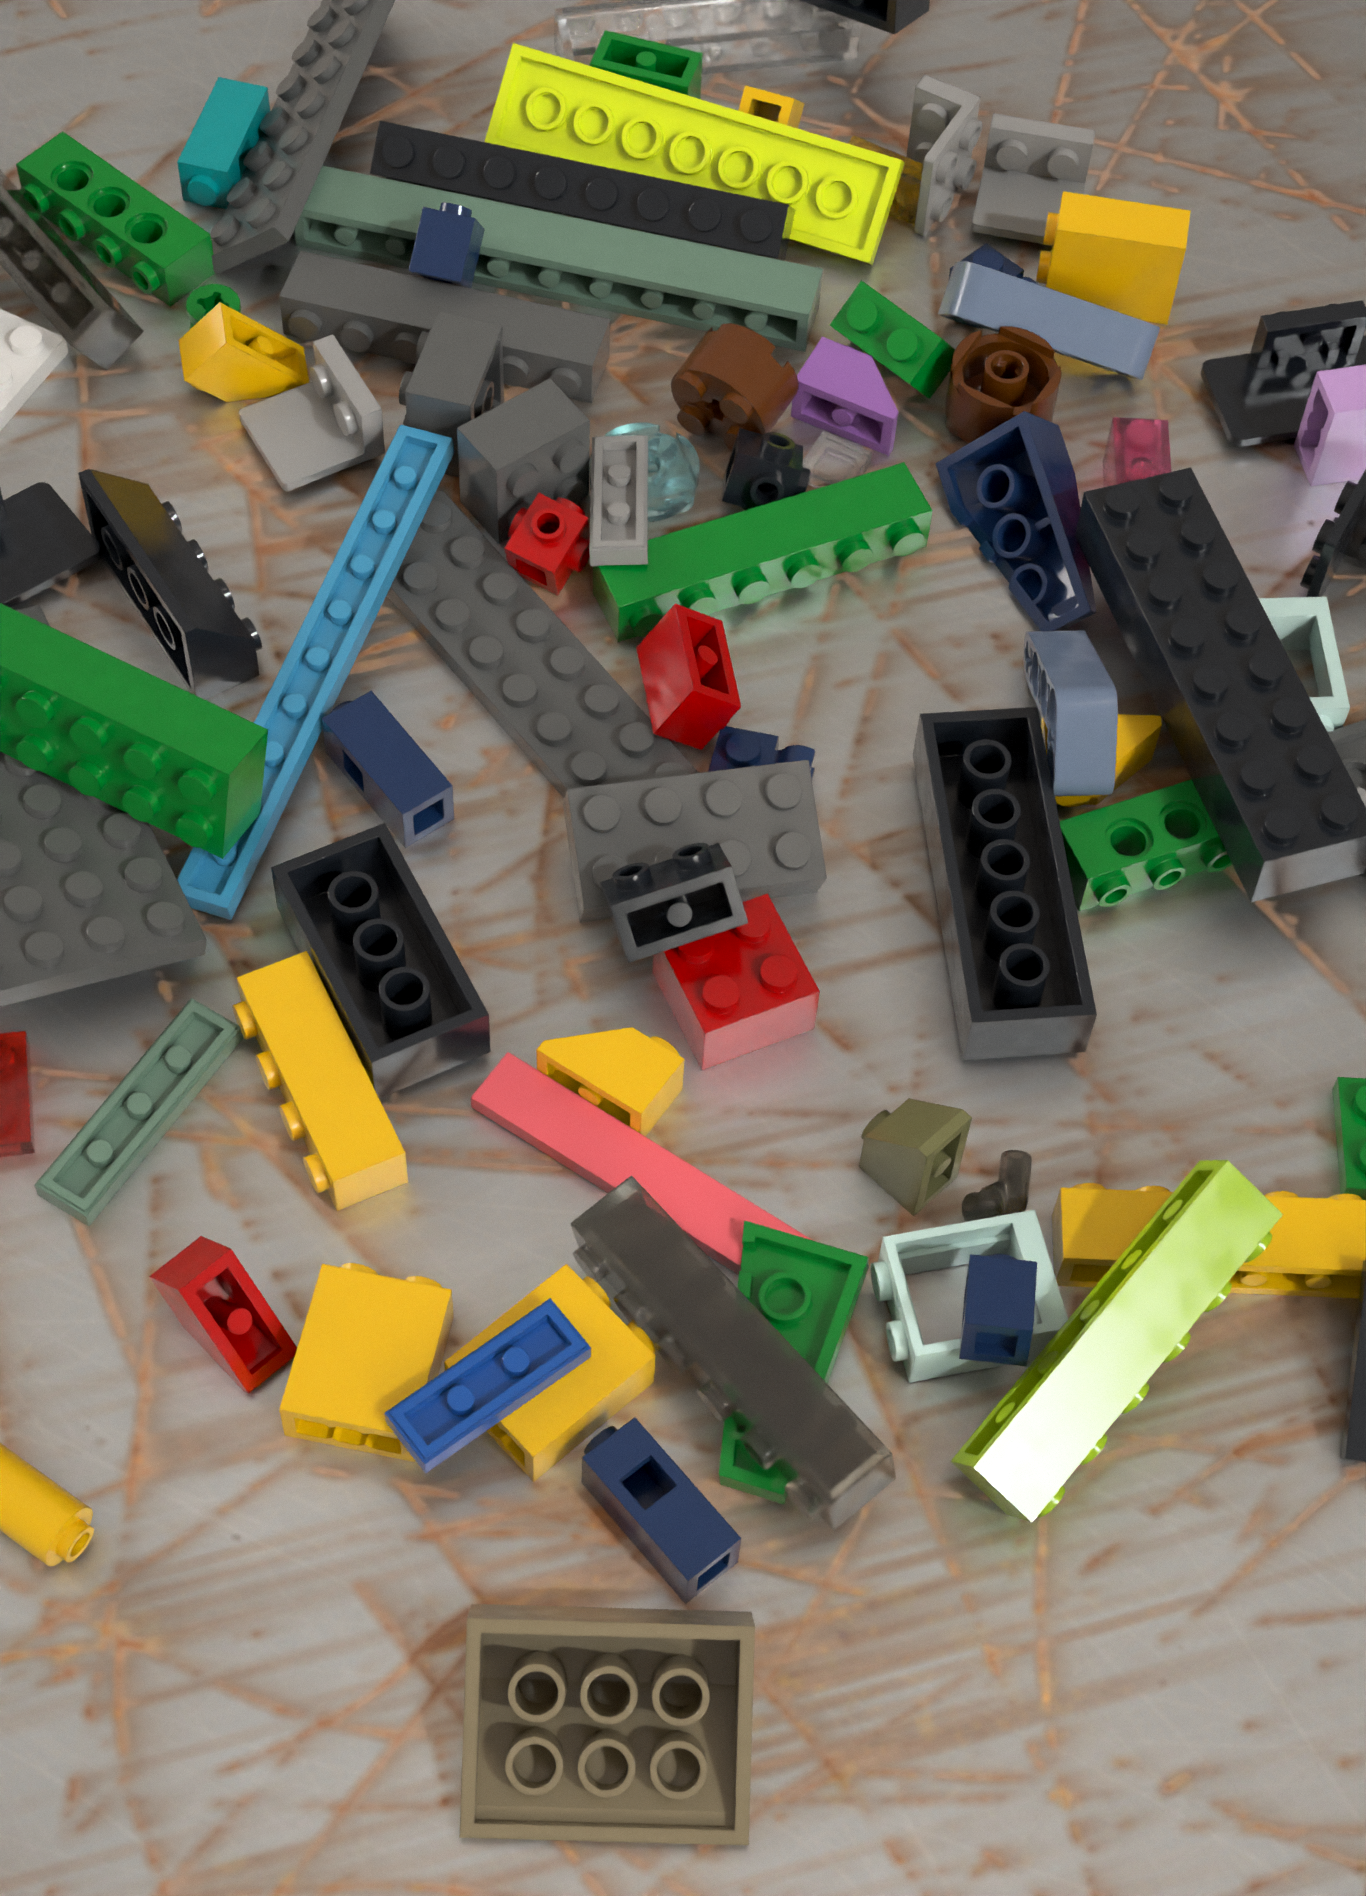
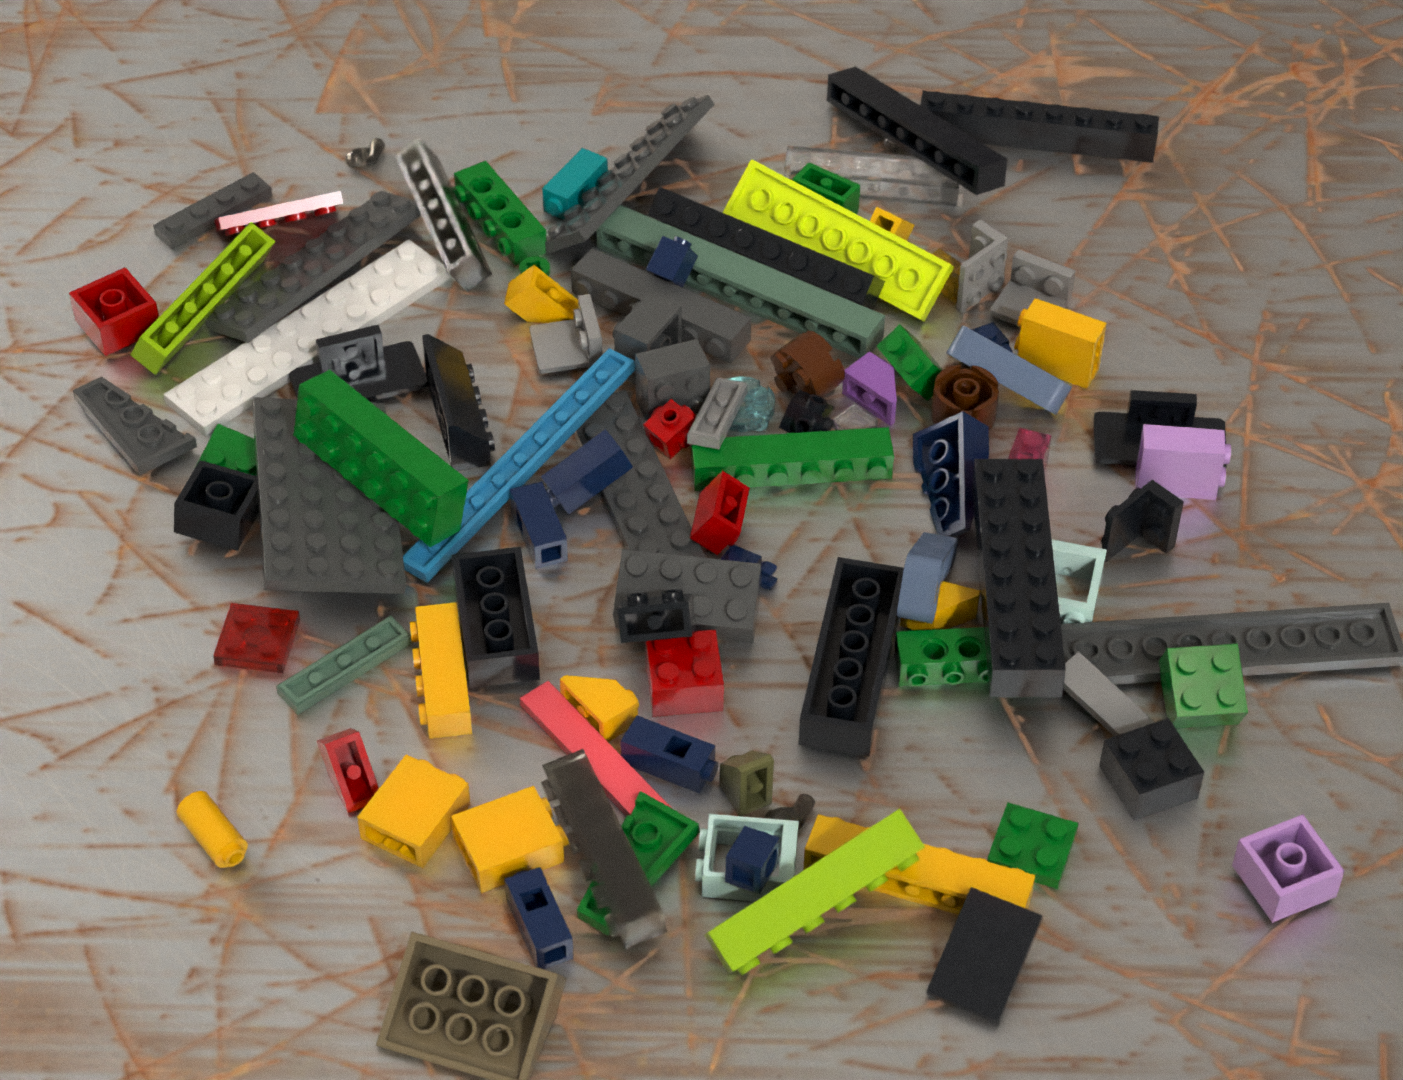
camera: 20 degrees right, 10 degrees down
blue tile [384,1298,591,1474] -> none
none -> dark blue brick [541,429,633,515]
none -> dark blue brick [620,715,719,794]

